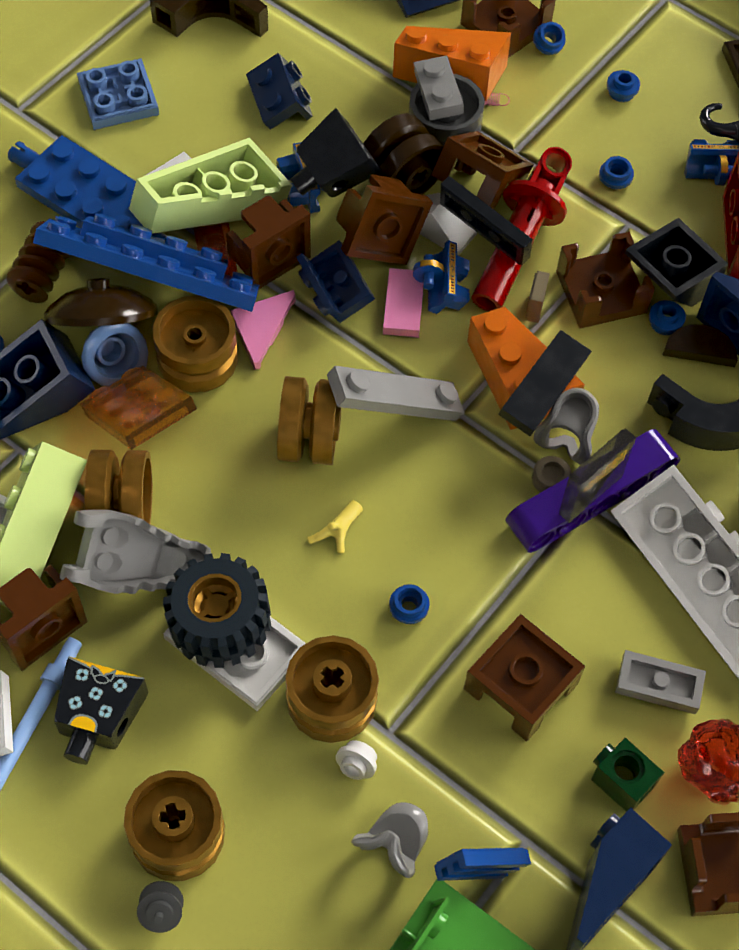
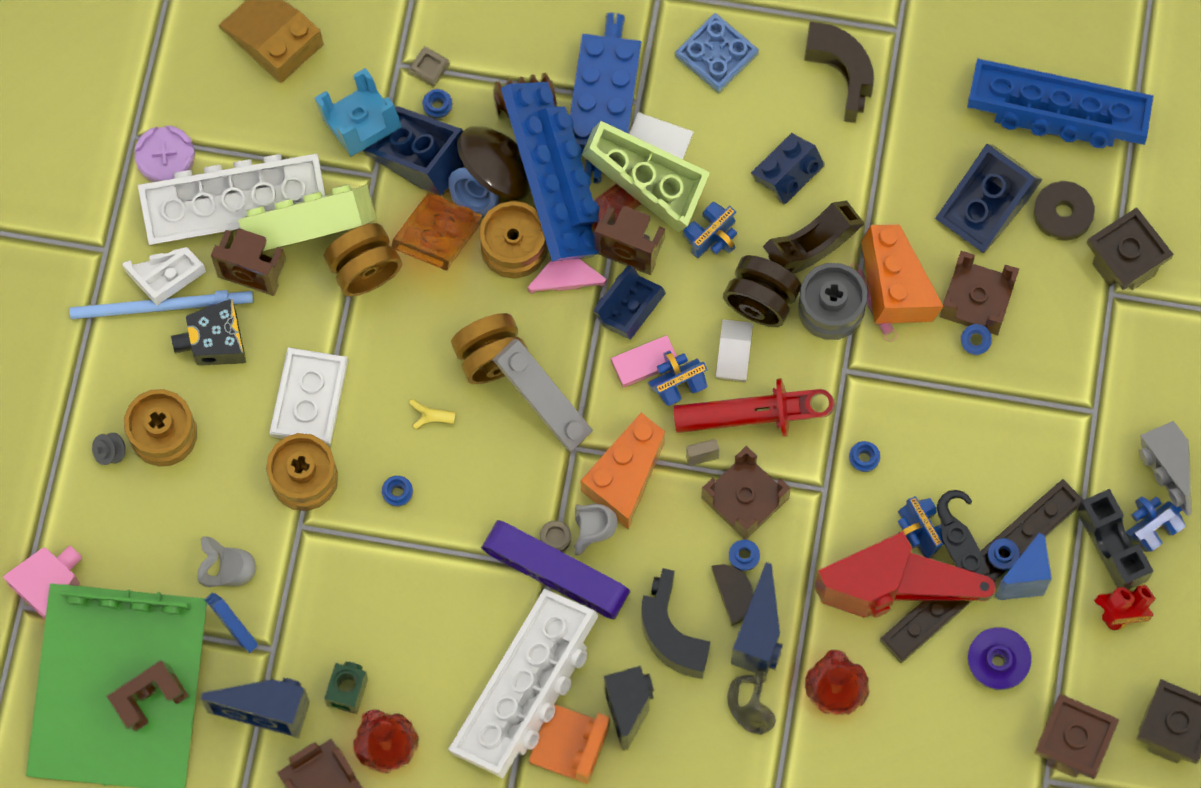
camera: 65 degrees right, 10 degrees up
light grey animal [60,510,211,594] -> none
black wheel [163,553,271,668] -> none
black torso [290,108,382,198] -> none
reddish brown panel [336,174,433,265] -> none
white plate [336,740,377,780] -> none
light grey plate [414,55,464,120] -> none
reddish brown panel [431,131,534,209] -> none
black tile [440,176,533,265] -> none
reddish brown panel [463,614,585,742] -> none
black tile [498,330,592,436] -> none
clear smoke tile [559,429,636,523] -> none
blue plate [607,70,640,102] -> none
light grey plate [615,650,706,714] -> none
black slope [625,218,728,307] -> none
none -> dark brown arch [763,200,865,274]

